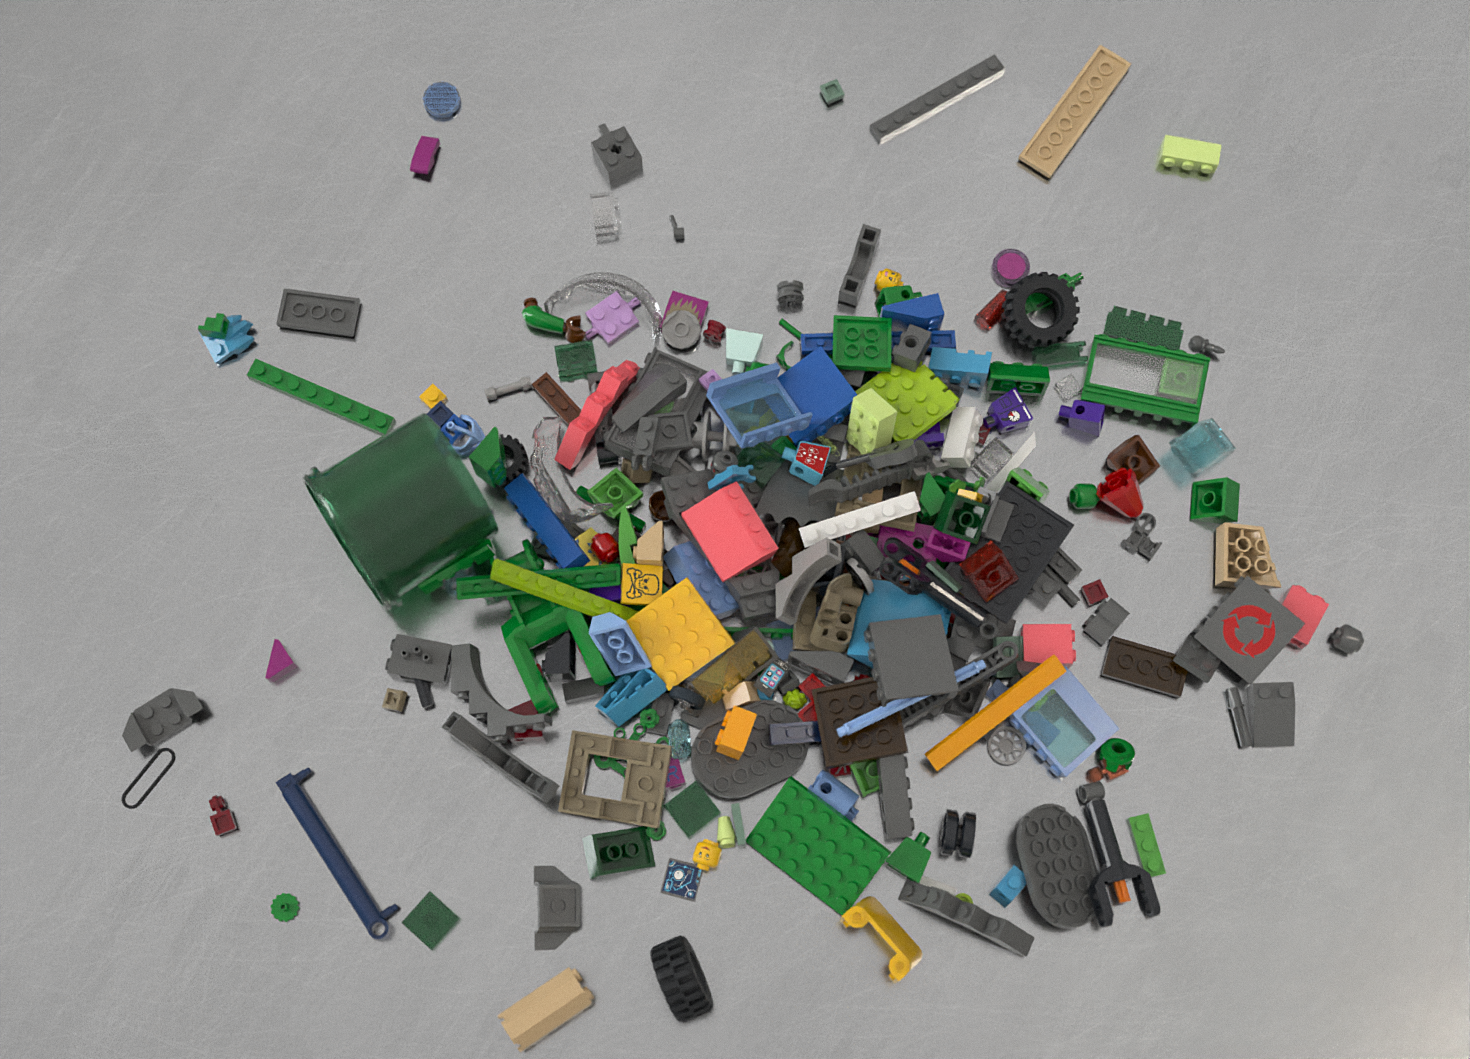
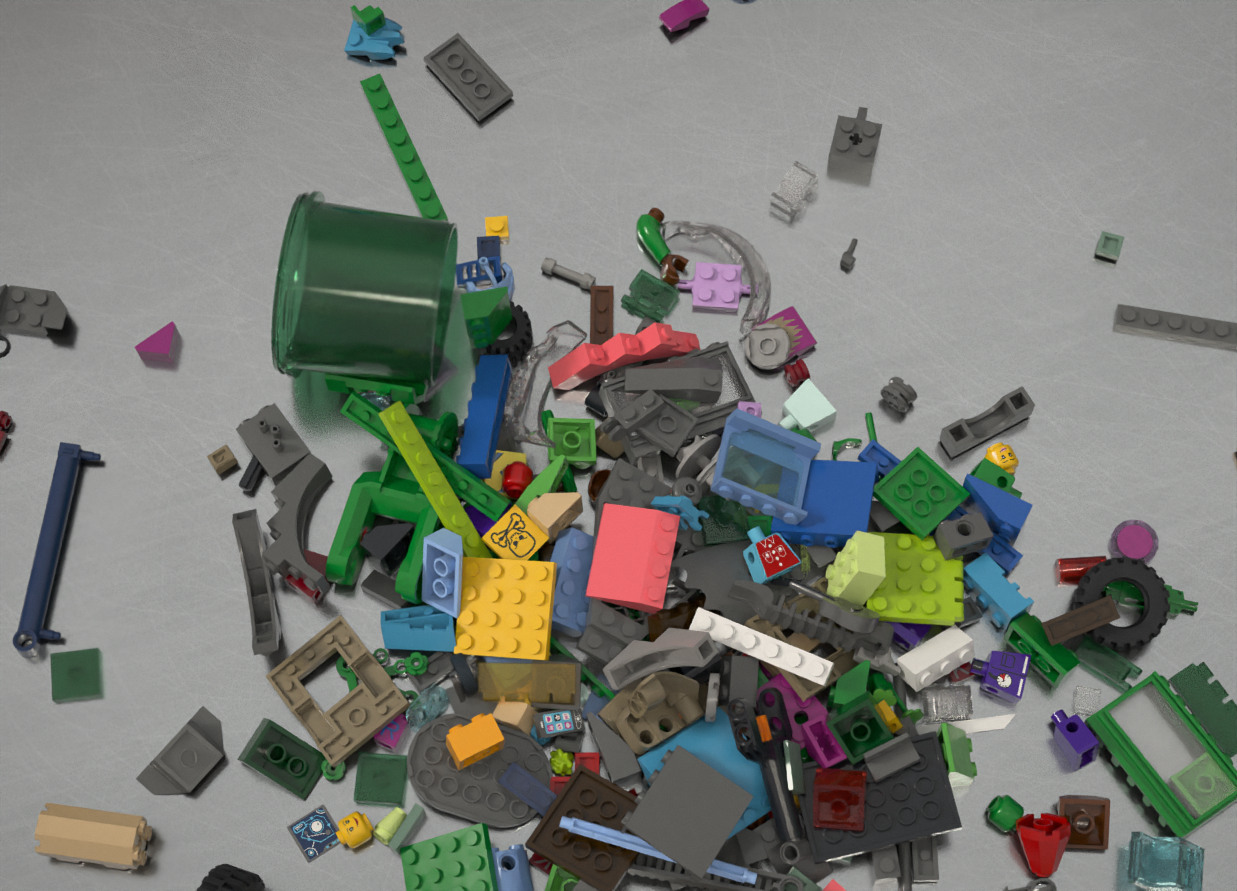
camera: 45 degrees right, 5 degrees down
none -> dark brown plate [1042,595,1121,646]

